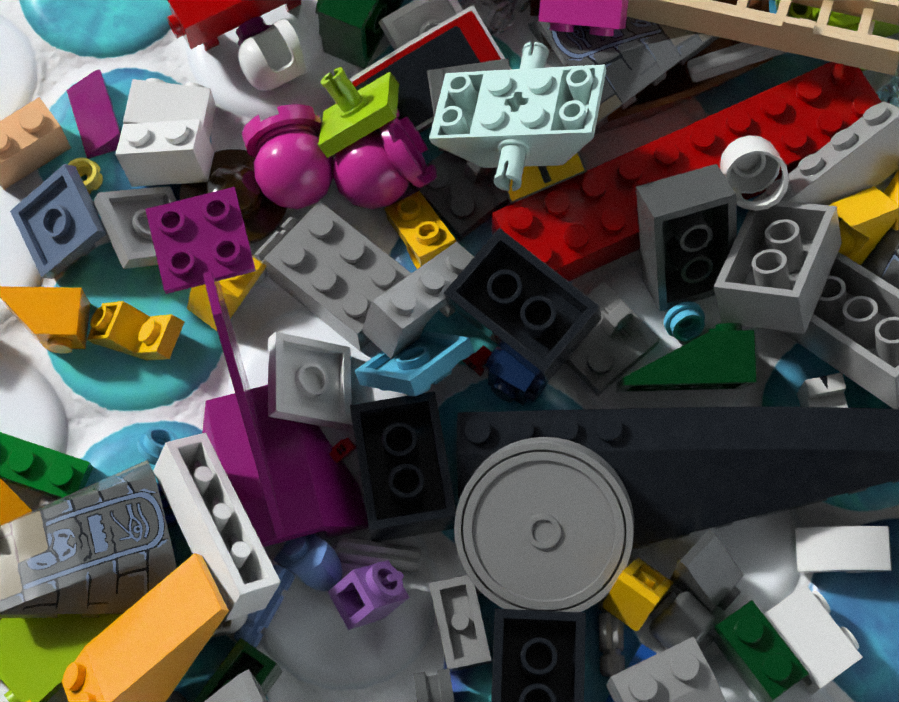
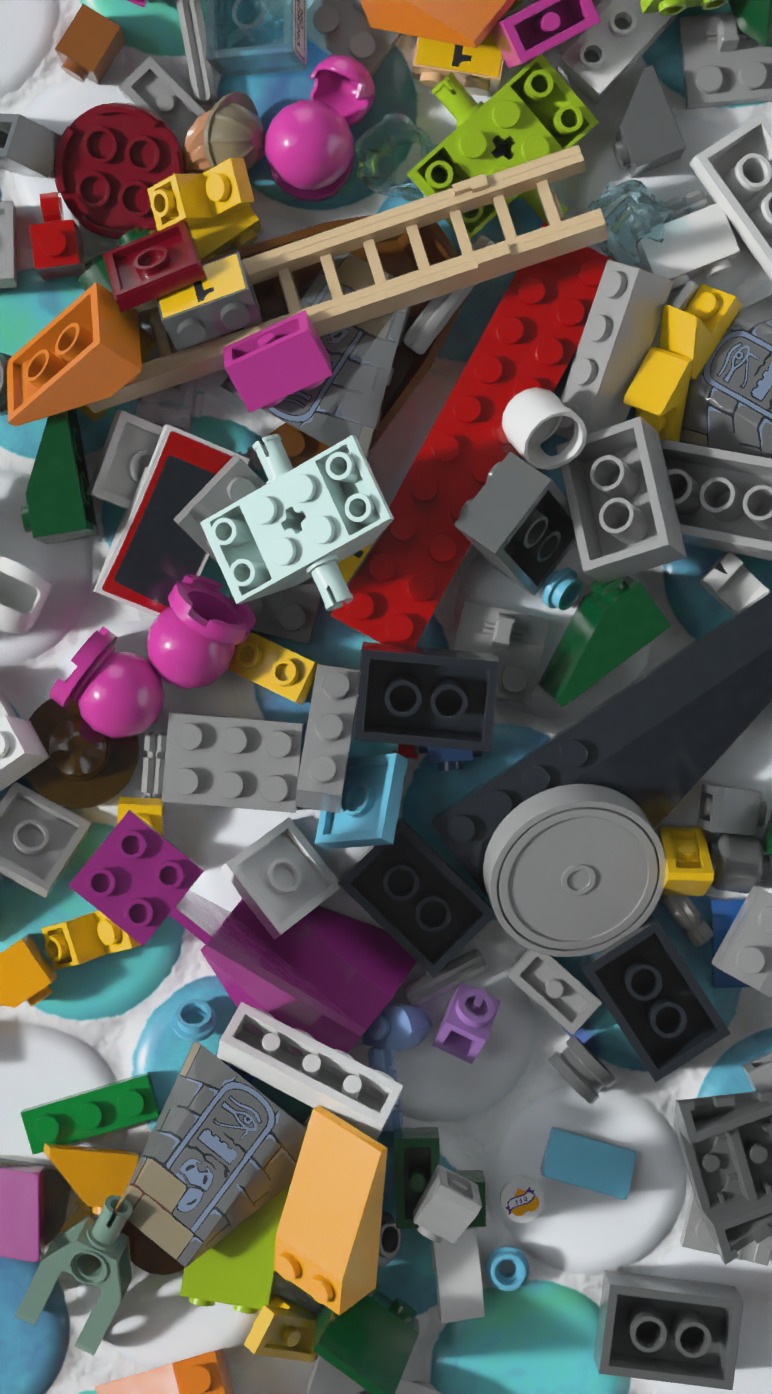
camera: 35 degrees left, 20 degrees up
lime tile [318,67,399,158] -> none
red piece [329,437,356,463] -> none

